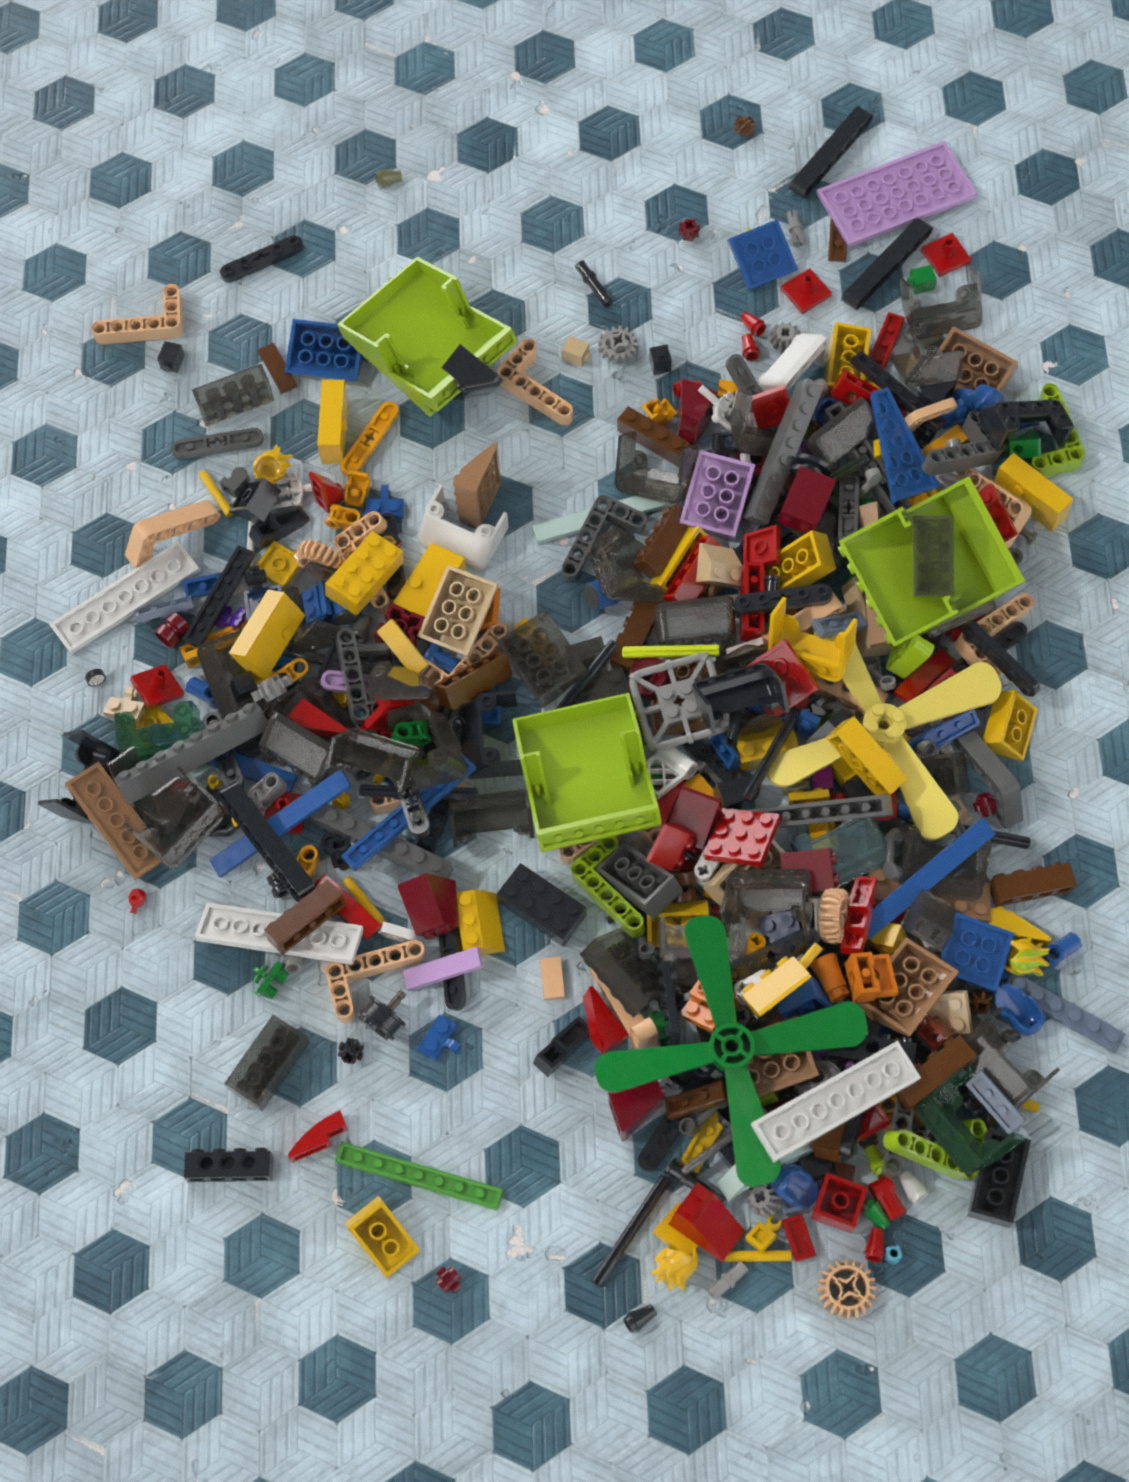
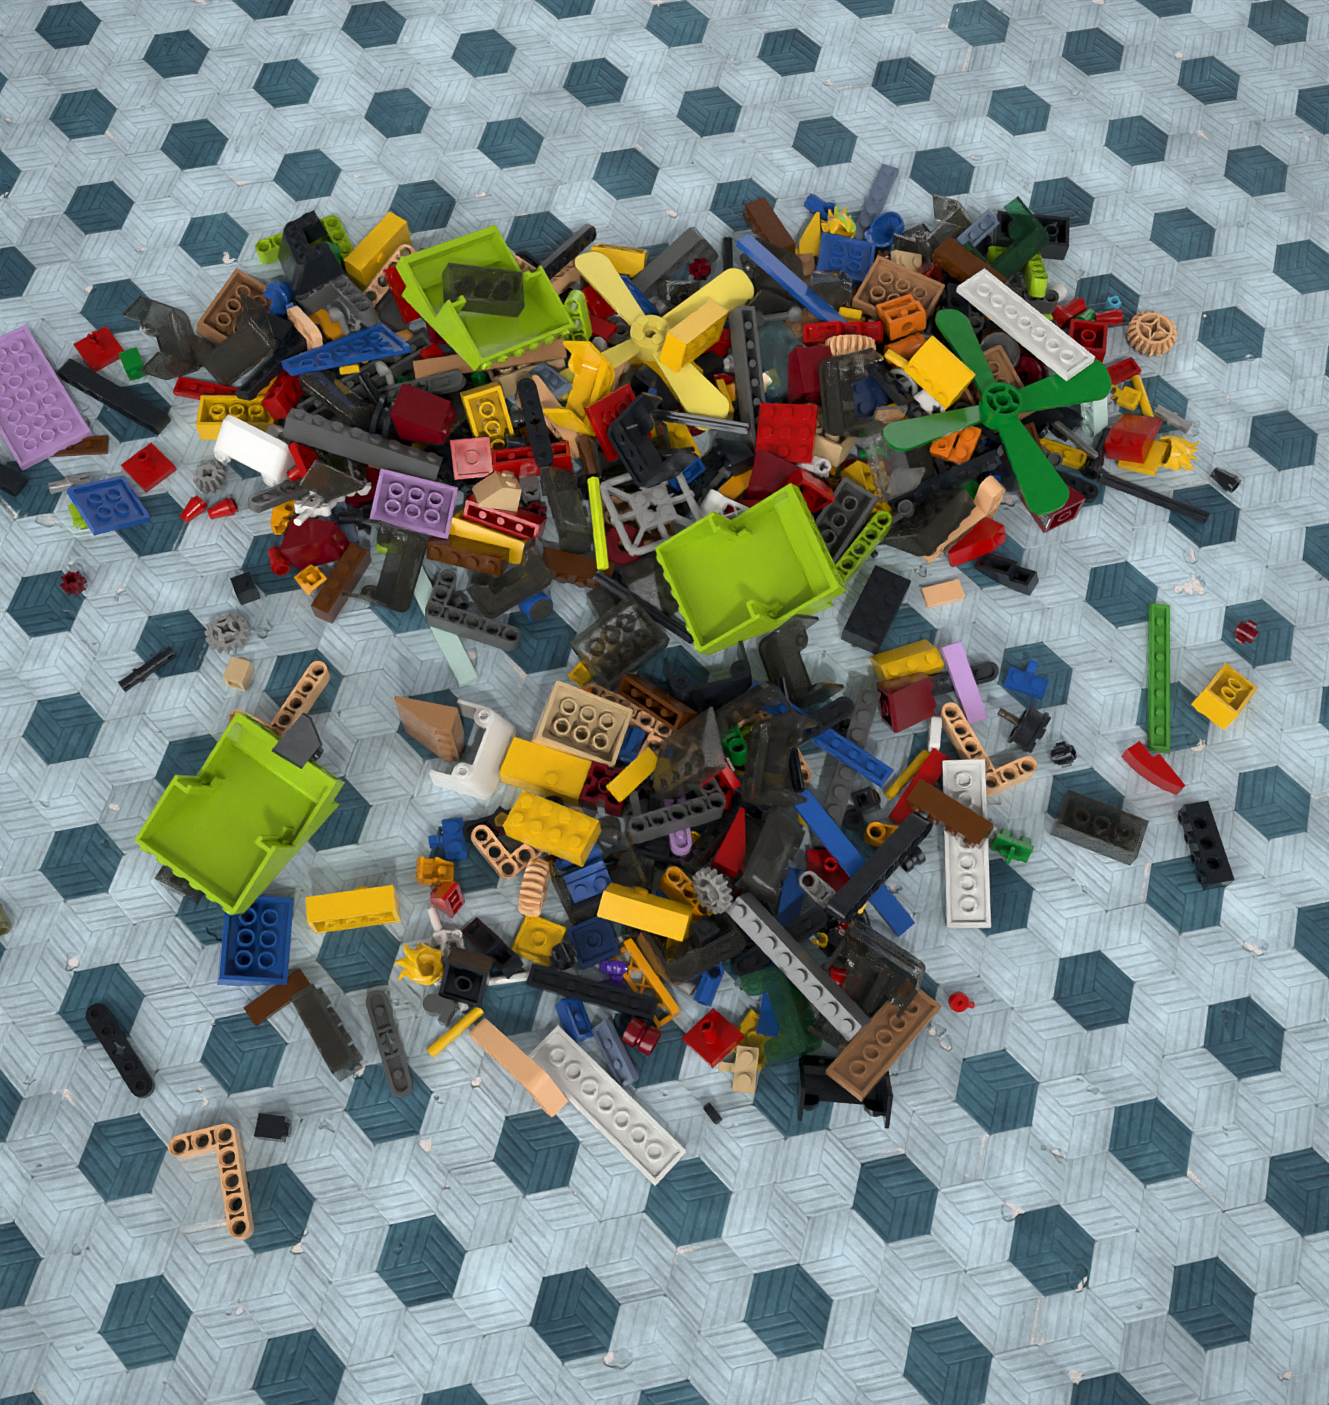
camera: 105 degrees left, 0 degrees up
light orange piece [324,504,361,530] -> none
light orange piece [340,401,399,477] -> none

